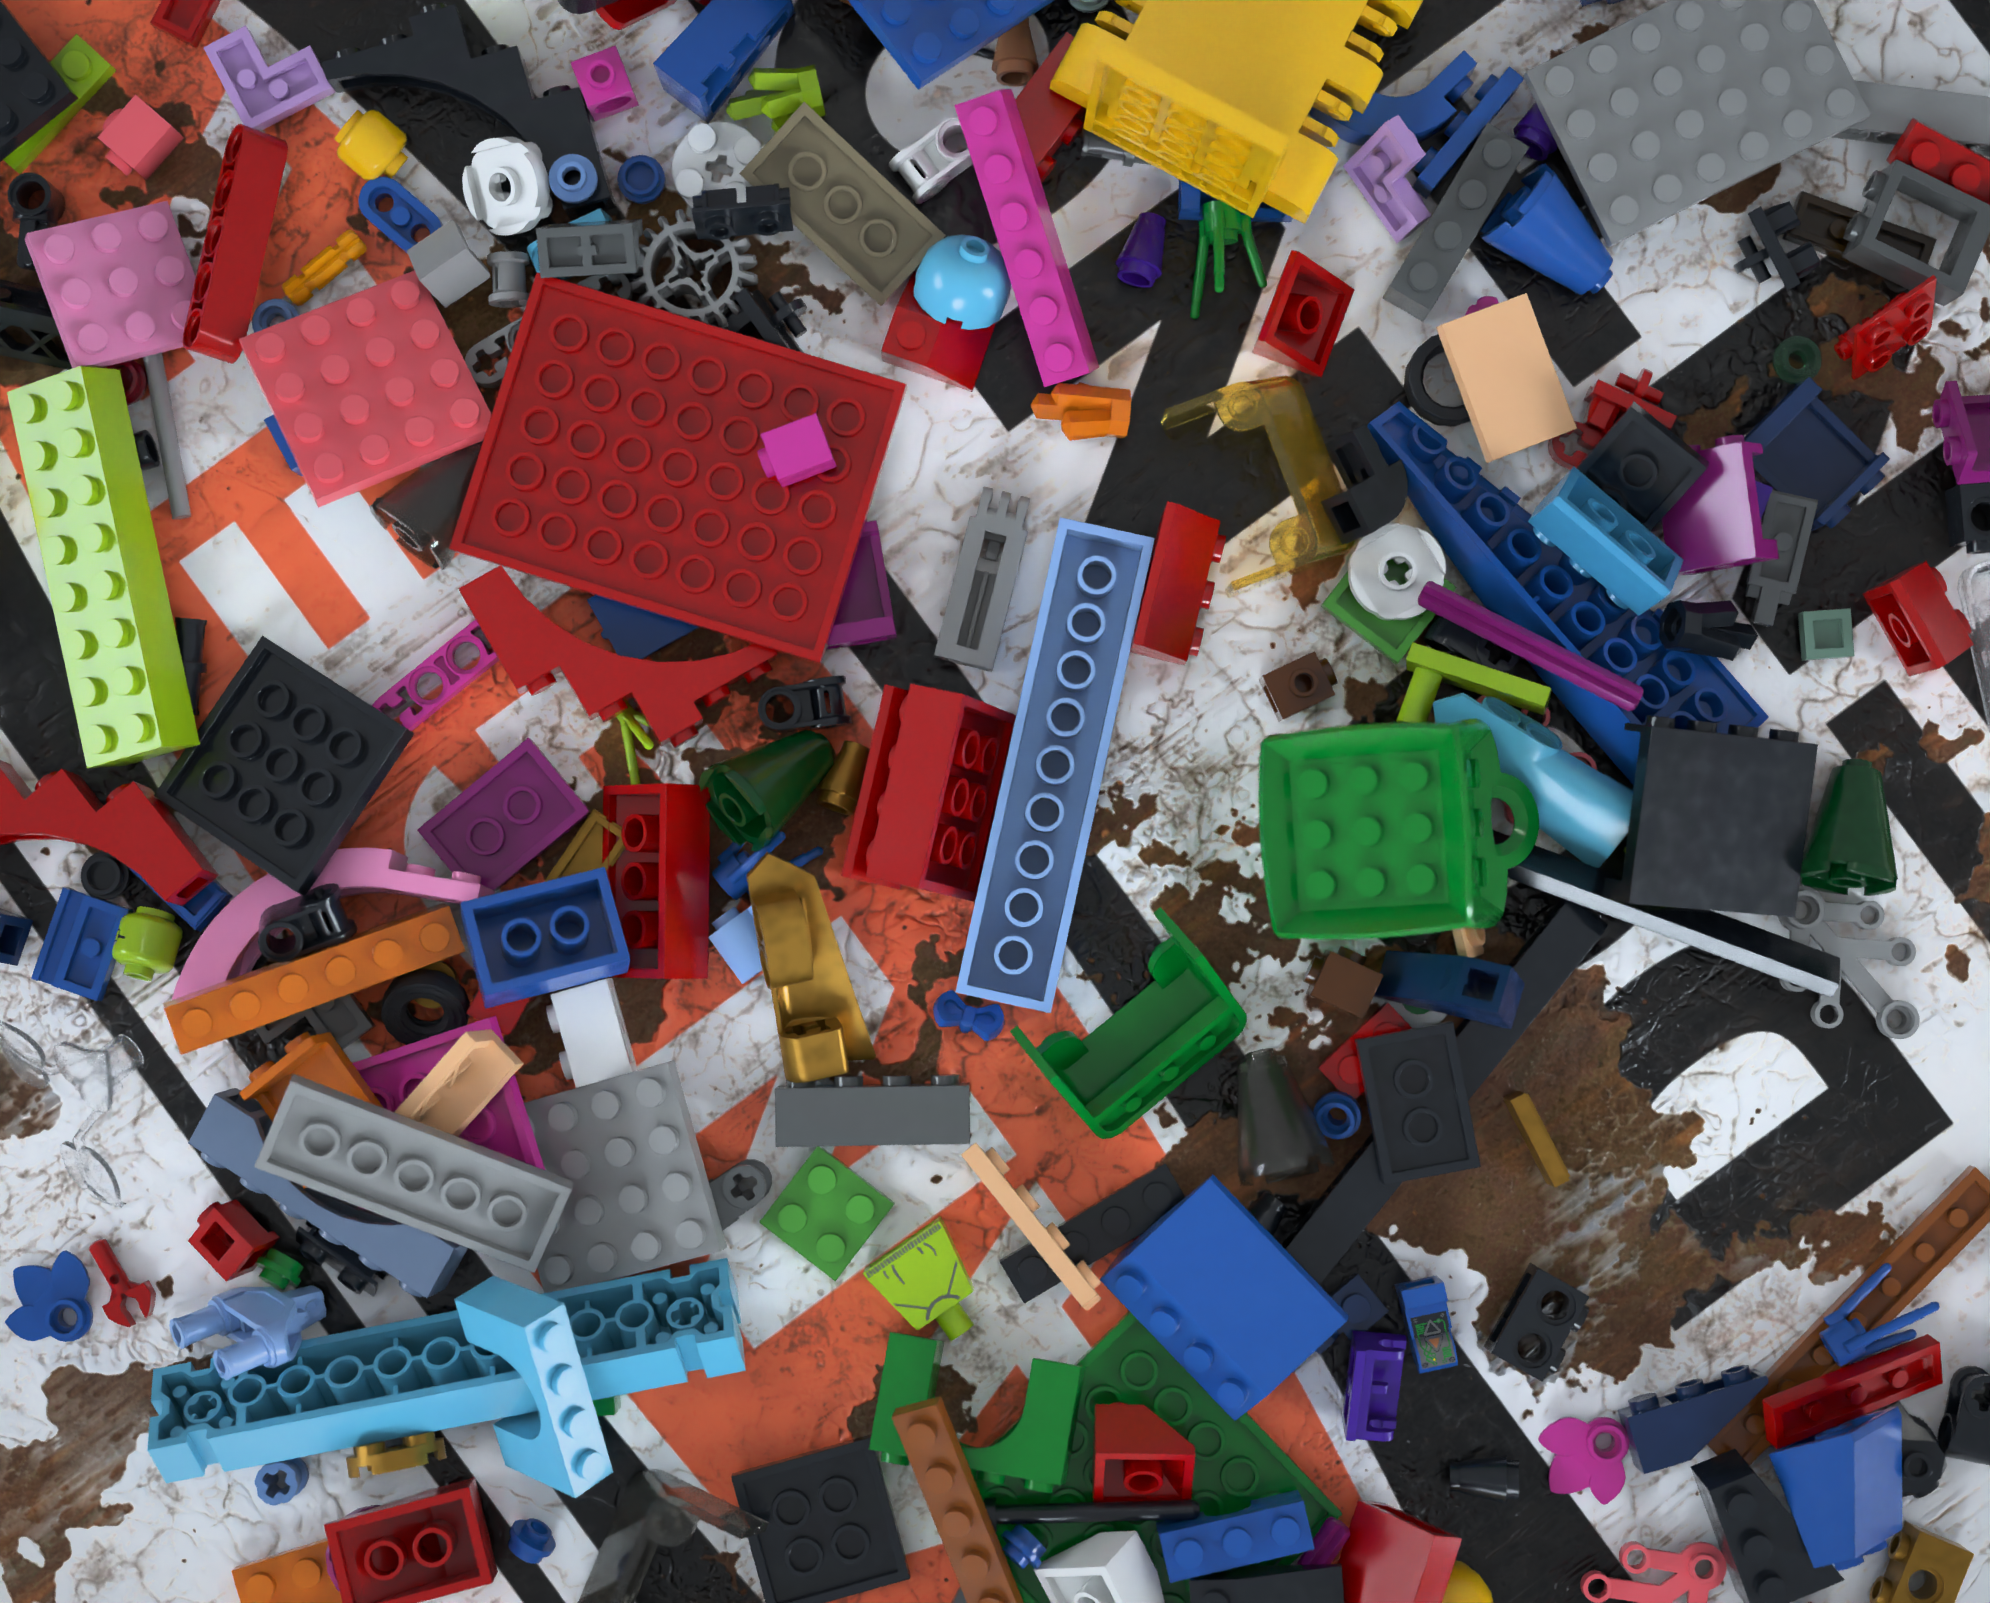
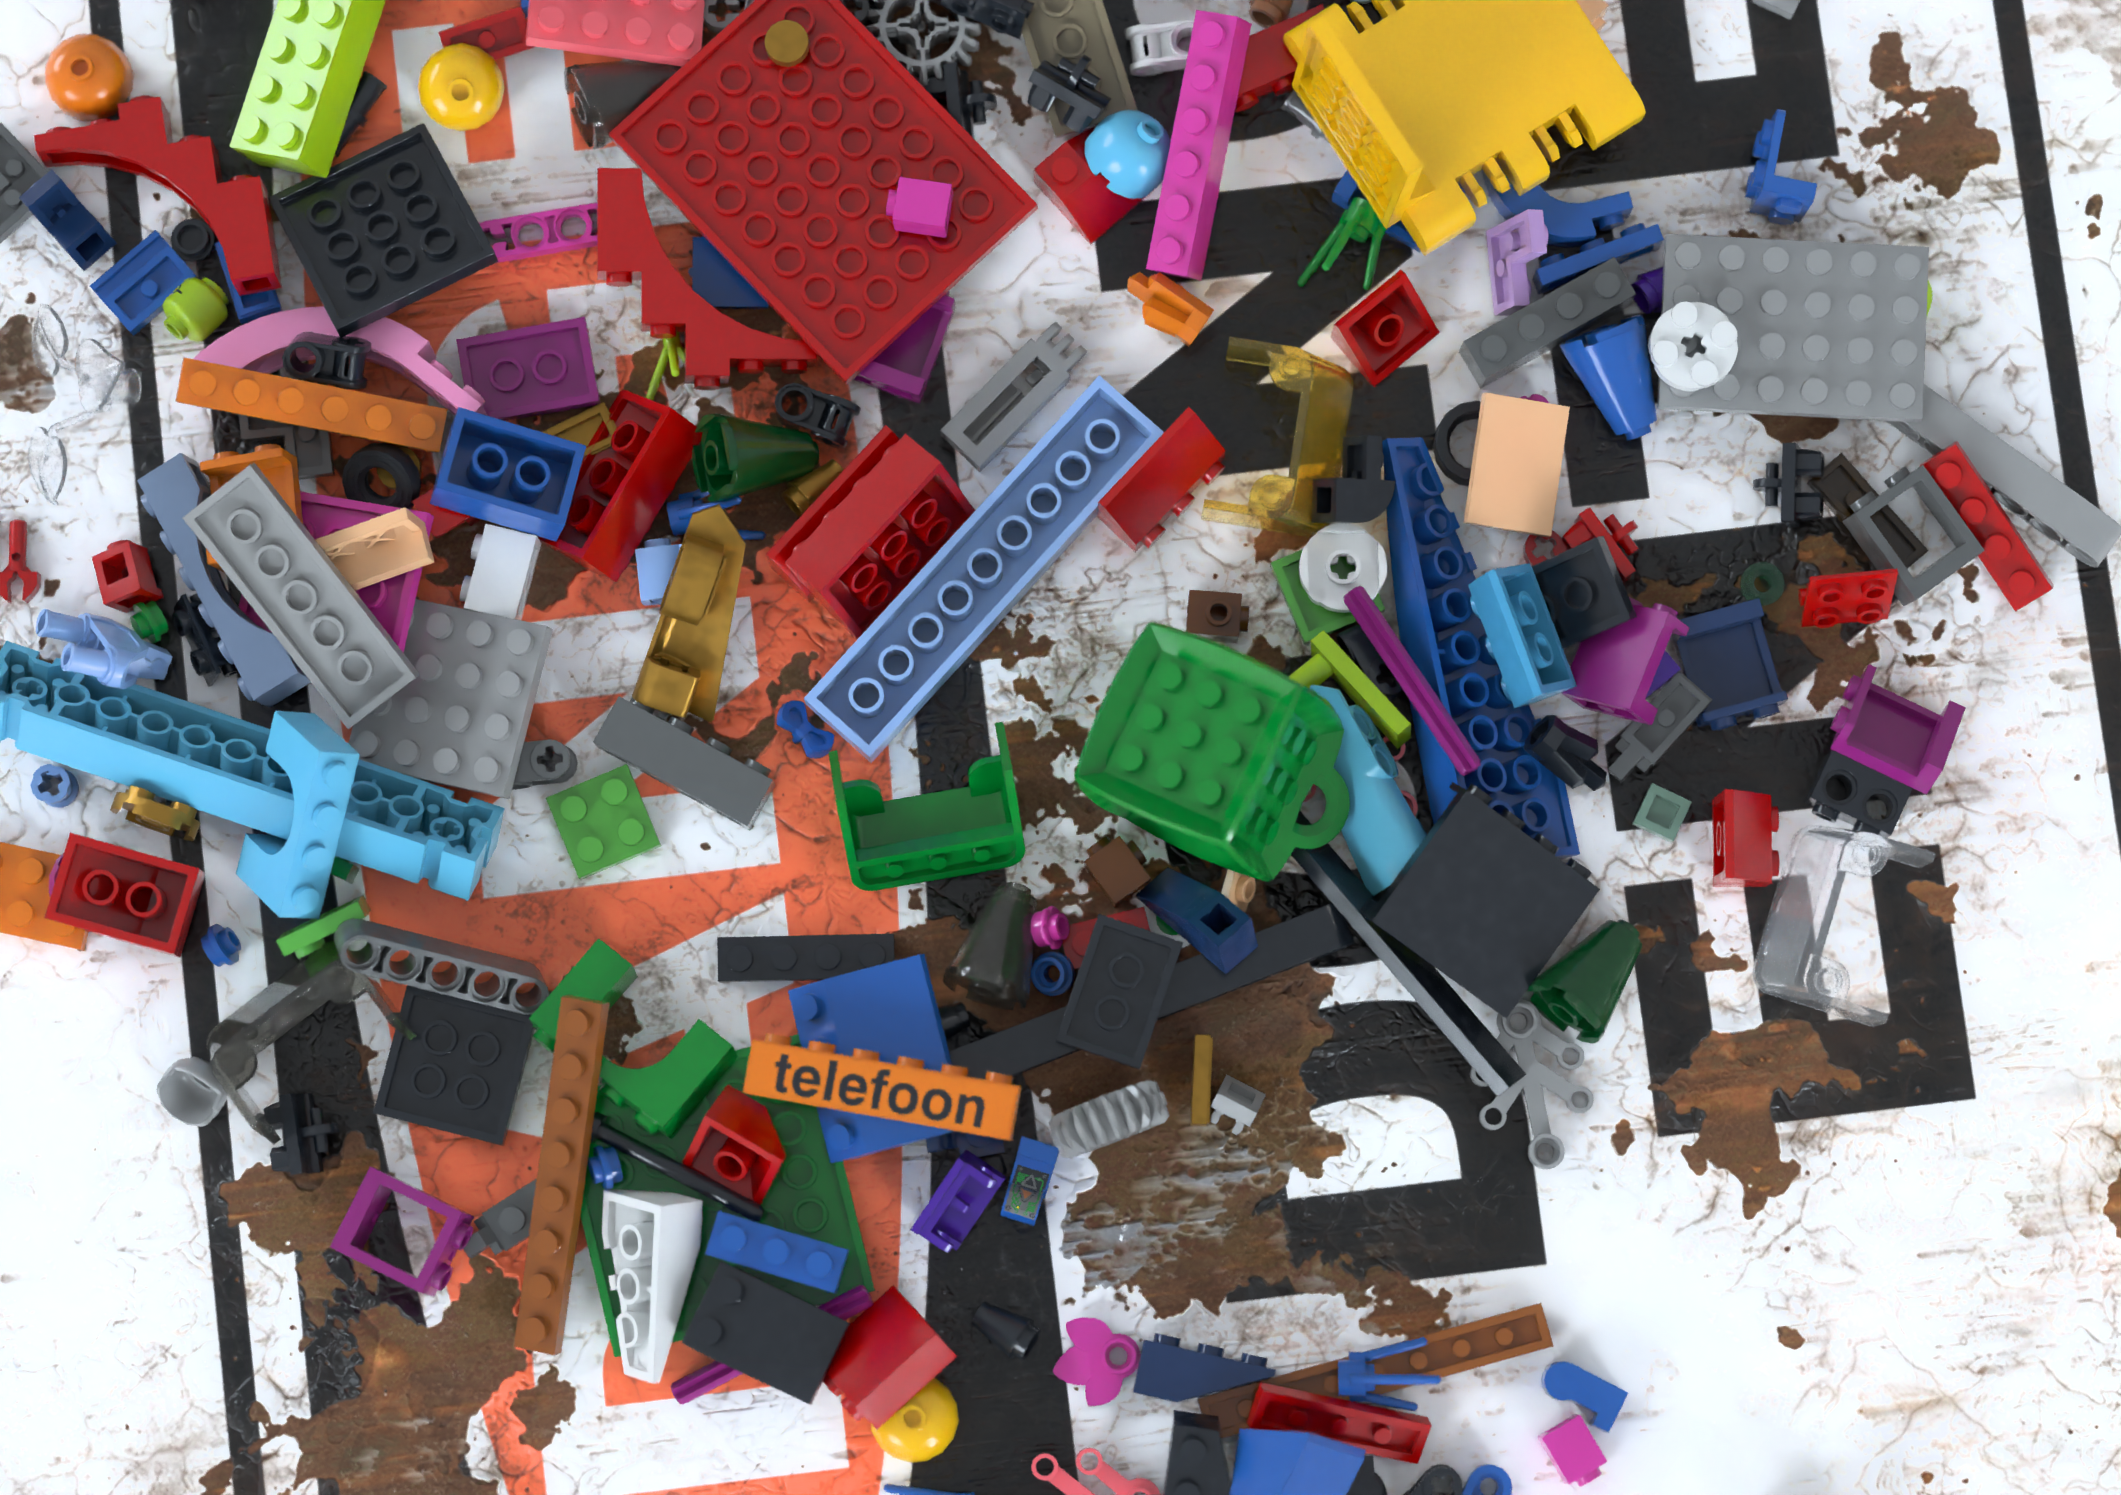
camera: 30 degrees right, 5 degrees down
lime torso [863,1216,974,1341] -> none
light nougat plate [961,1142,1102,1311] -> none
dark purple cone [1116,212,1166,288] -> none
black brick [1484,1263,1589,1382] -> none
none -> bright green plate [276,895,371,959]
none -> dark grey beam [334,918,549,1015]
none -> yellow cylinder [417,43,505,131]
none -> red plate [438,5,535,60]
none -> orange brick [743,1033,1021,1141]
none -> pearl gold tile [765,20,809,67]
none -> black hips [1027,54,1111,133]
none -> dark pink plate [1031,906,1069,950]
none -> light grey gear [1049,1080,1169,1158]
none -> light grey tile [1210,1074,1266,1135]
none -> white plate [1648,301,1738,391]

